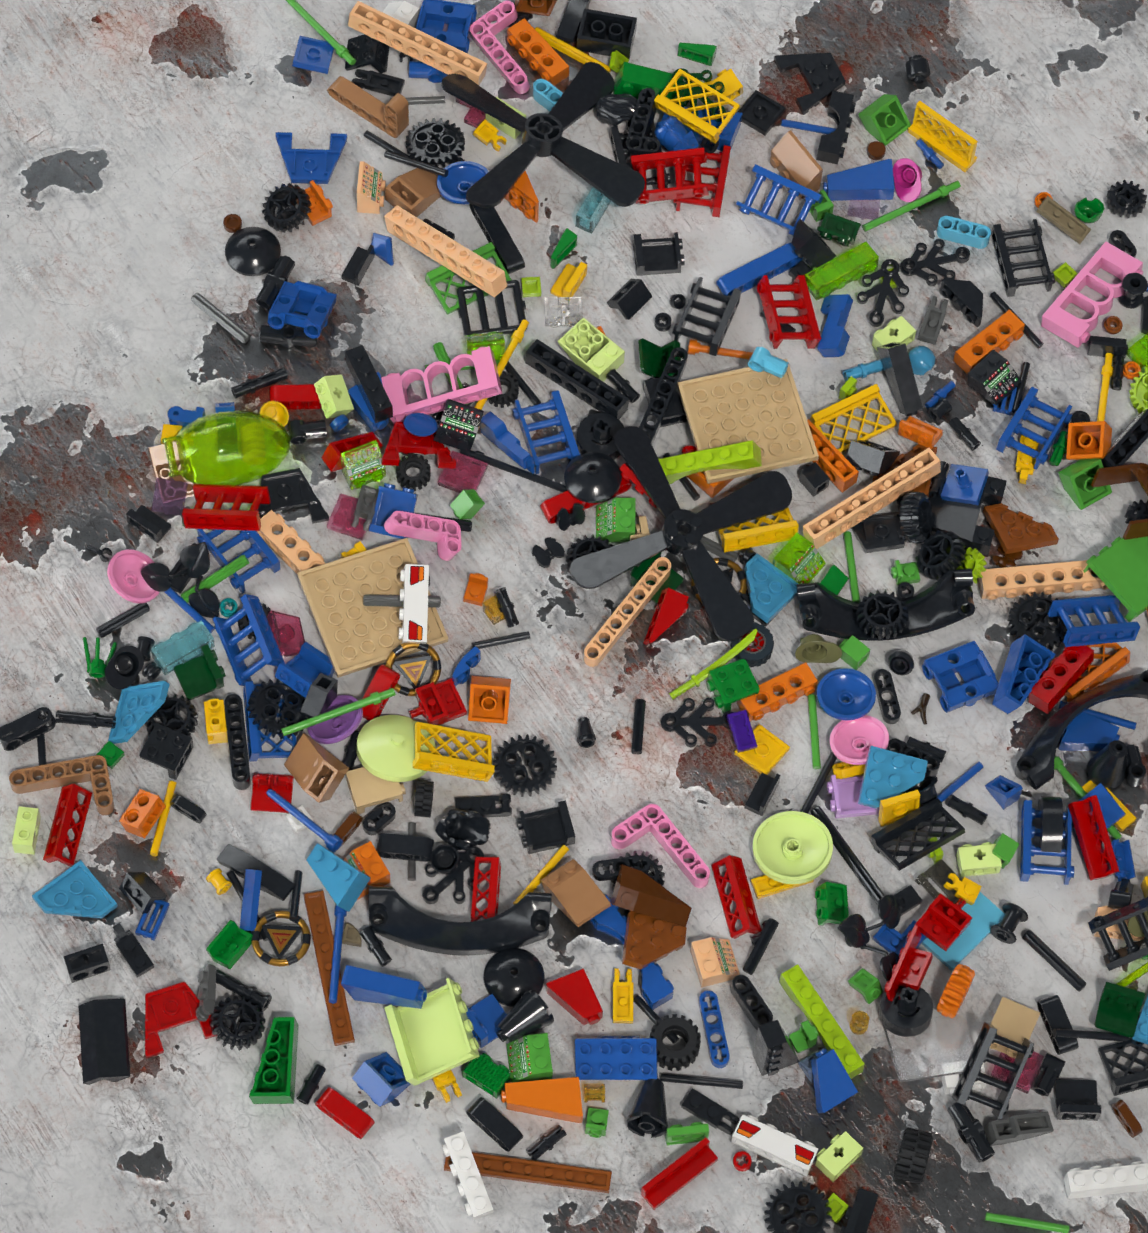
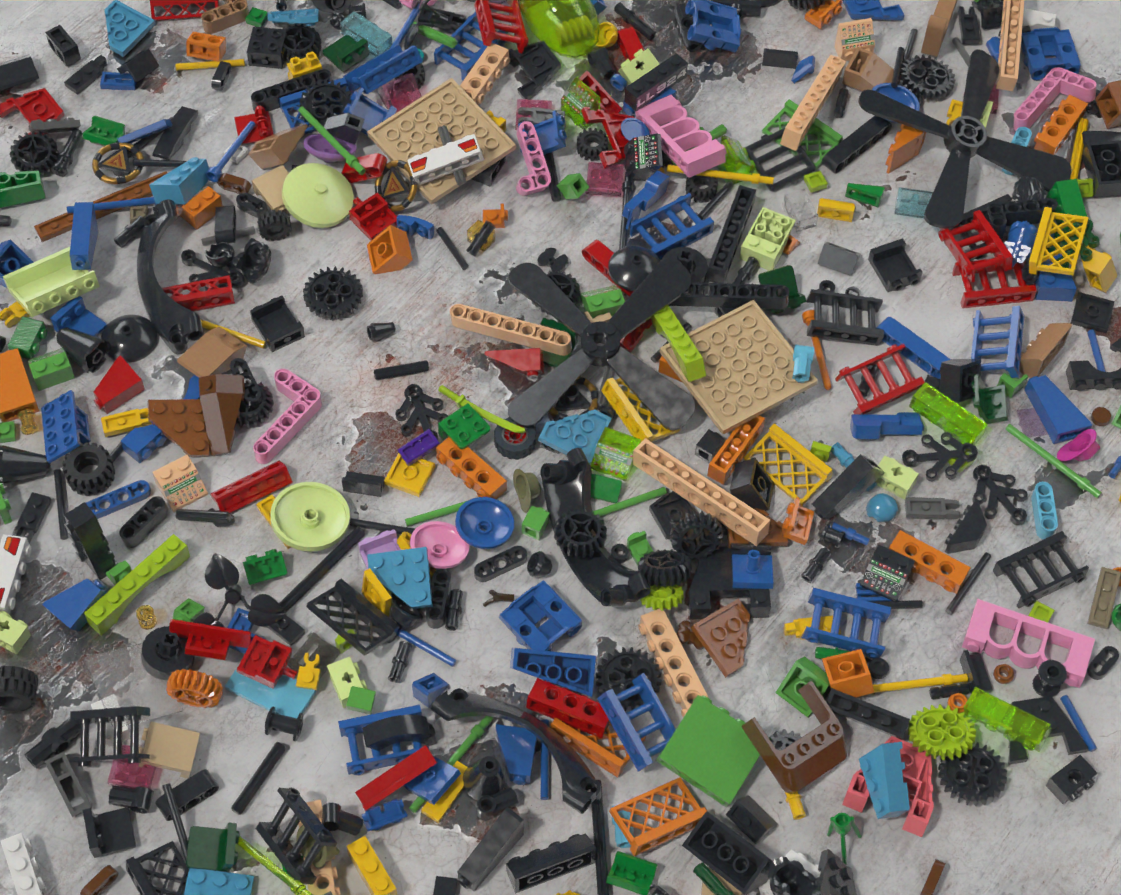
camera: 75 degrees right, 5 degrees down
yellow bush [206,868,232,895] -> none
yellow fence [413,722,494,782] -> none
black plate [455,794,512,818] -> none
black piece [556,503,586,531] -> none

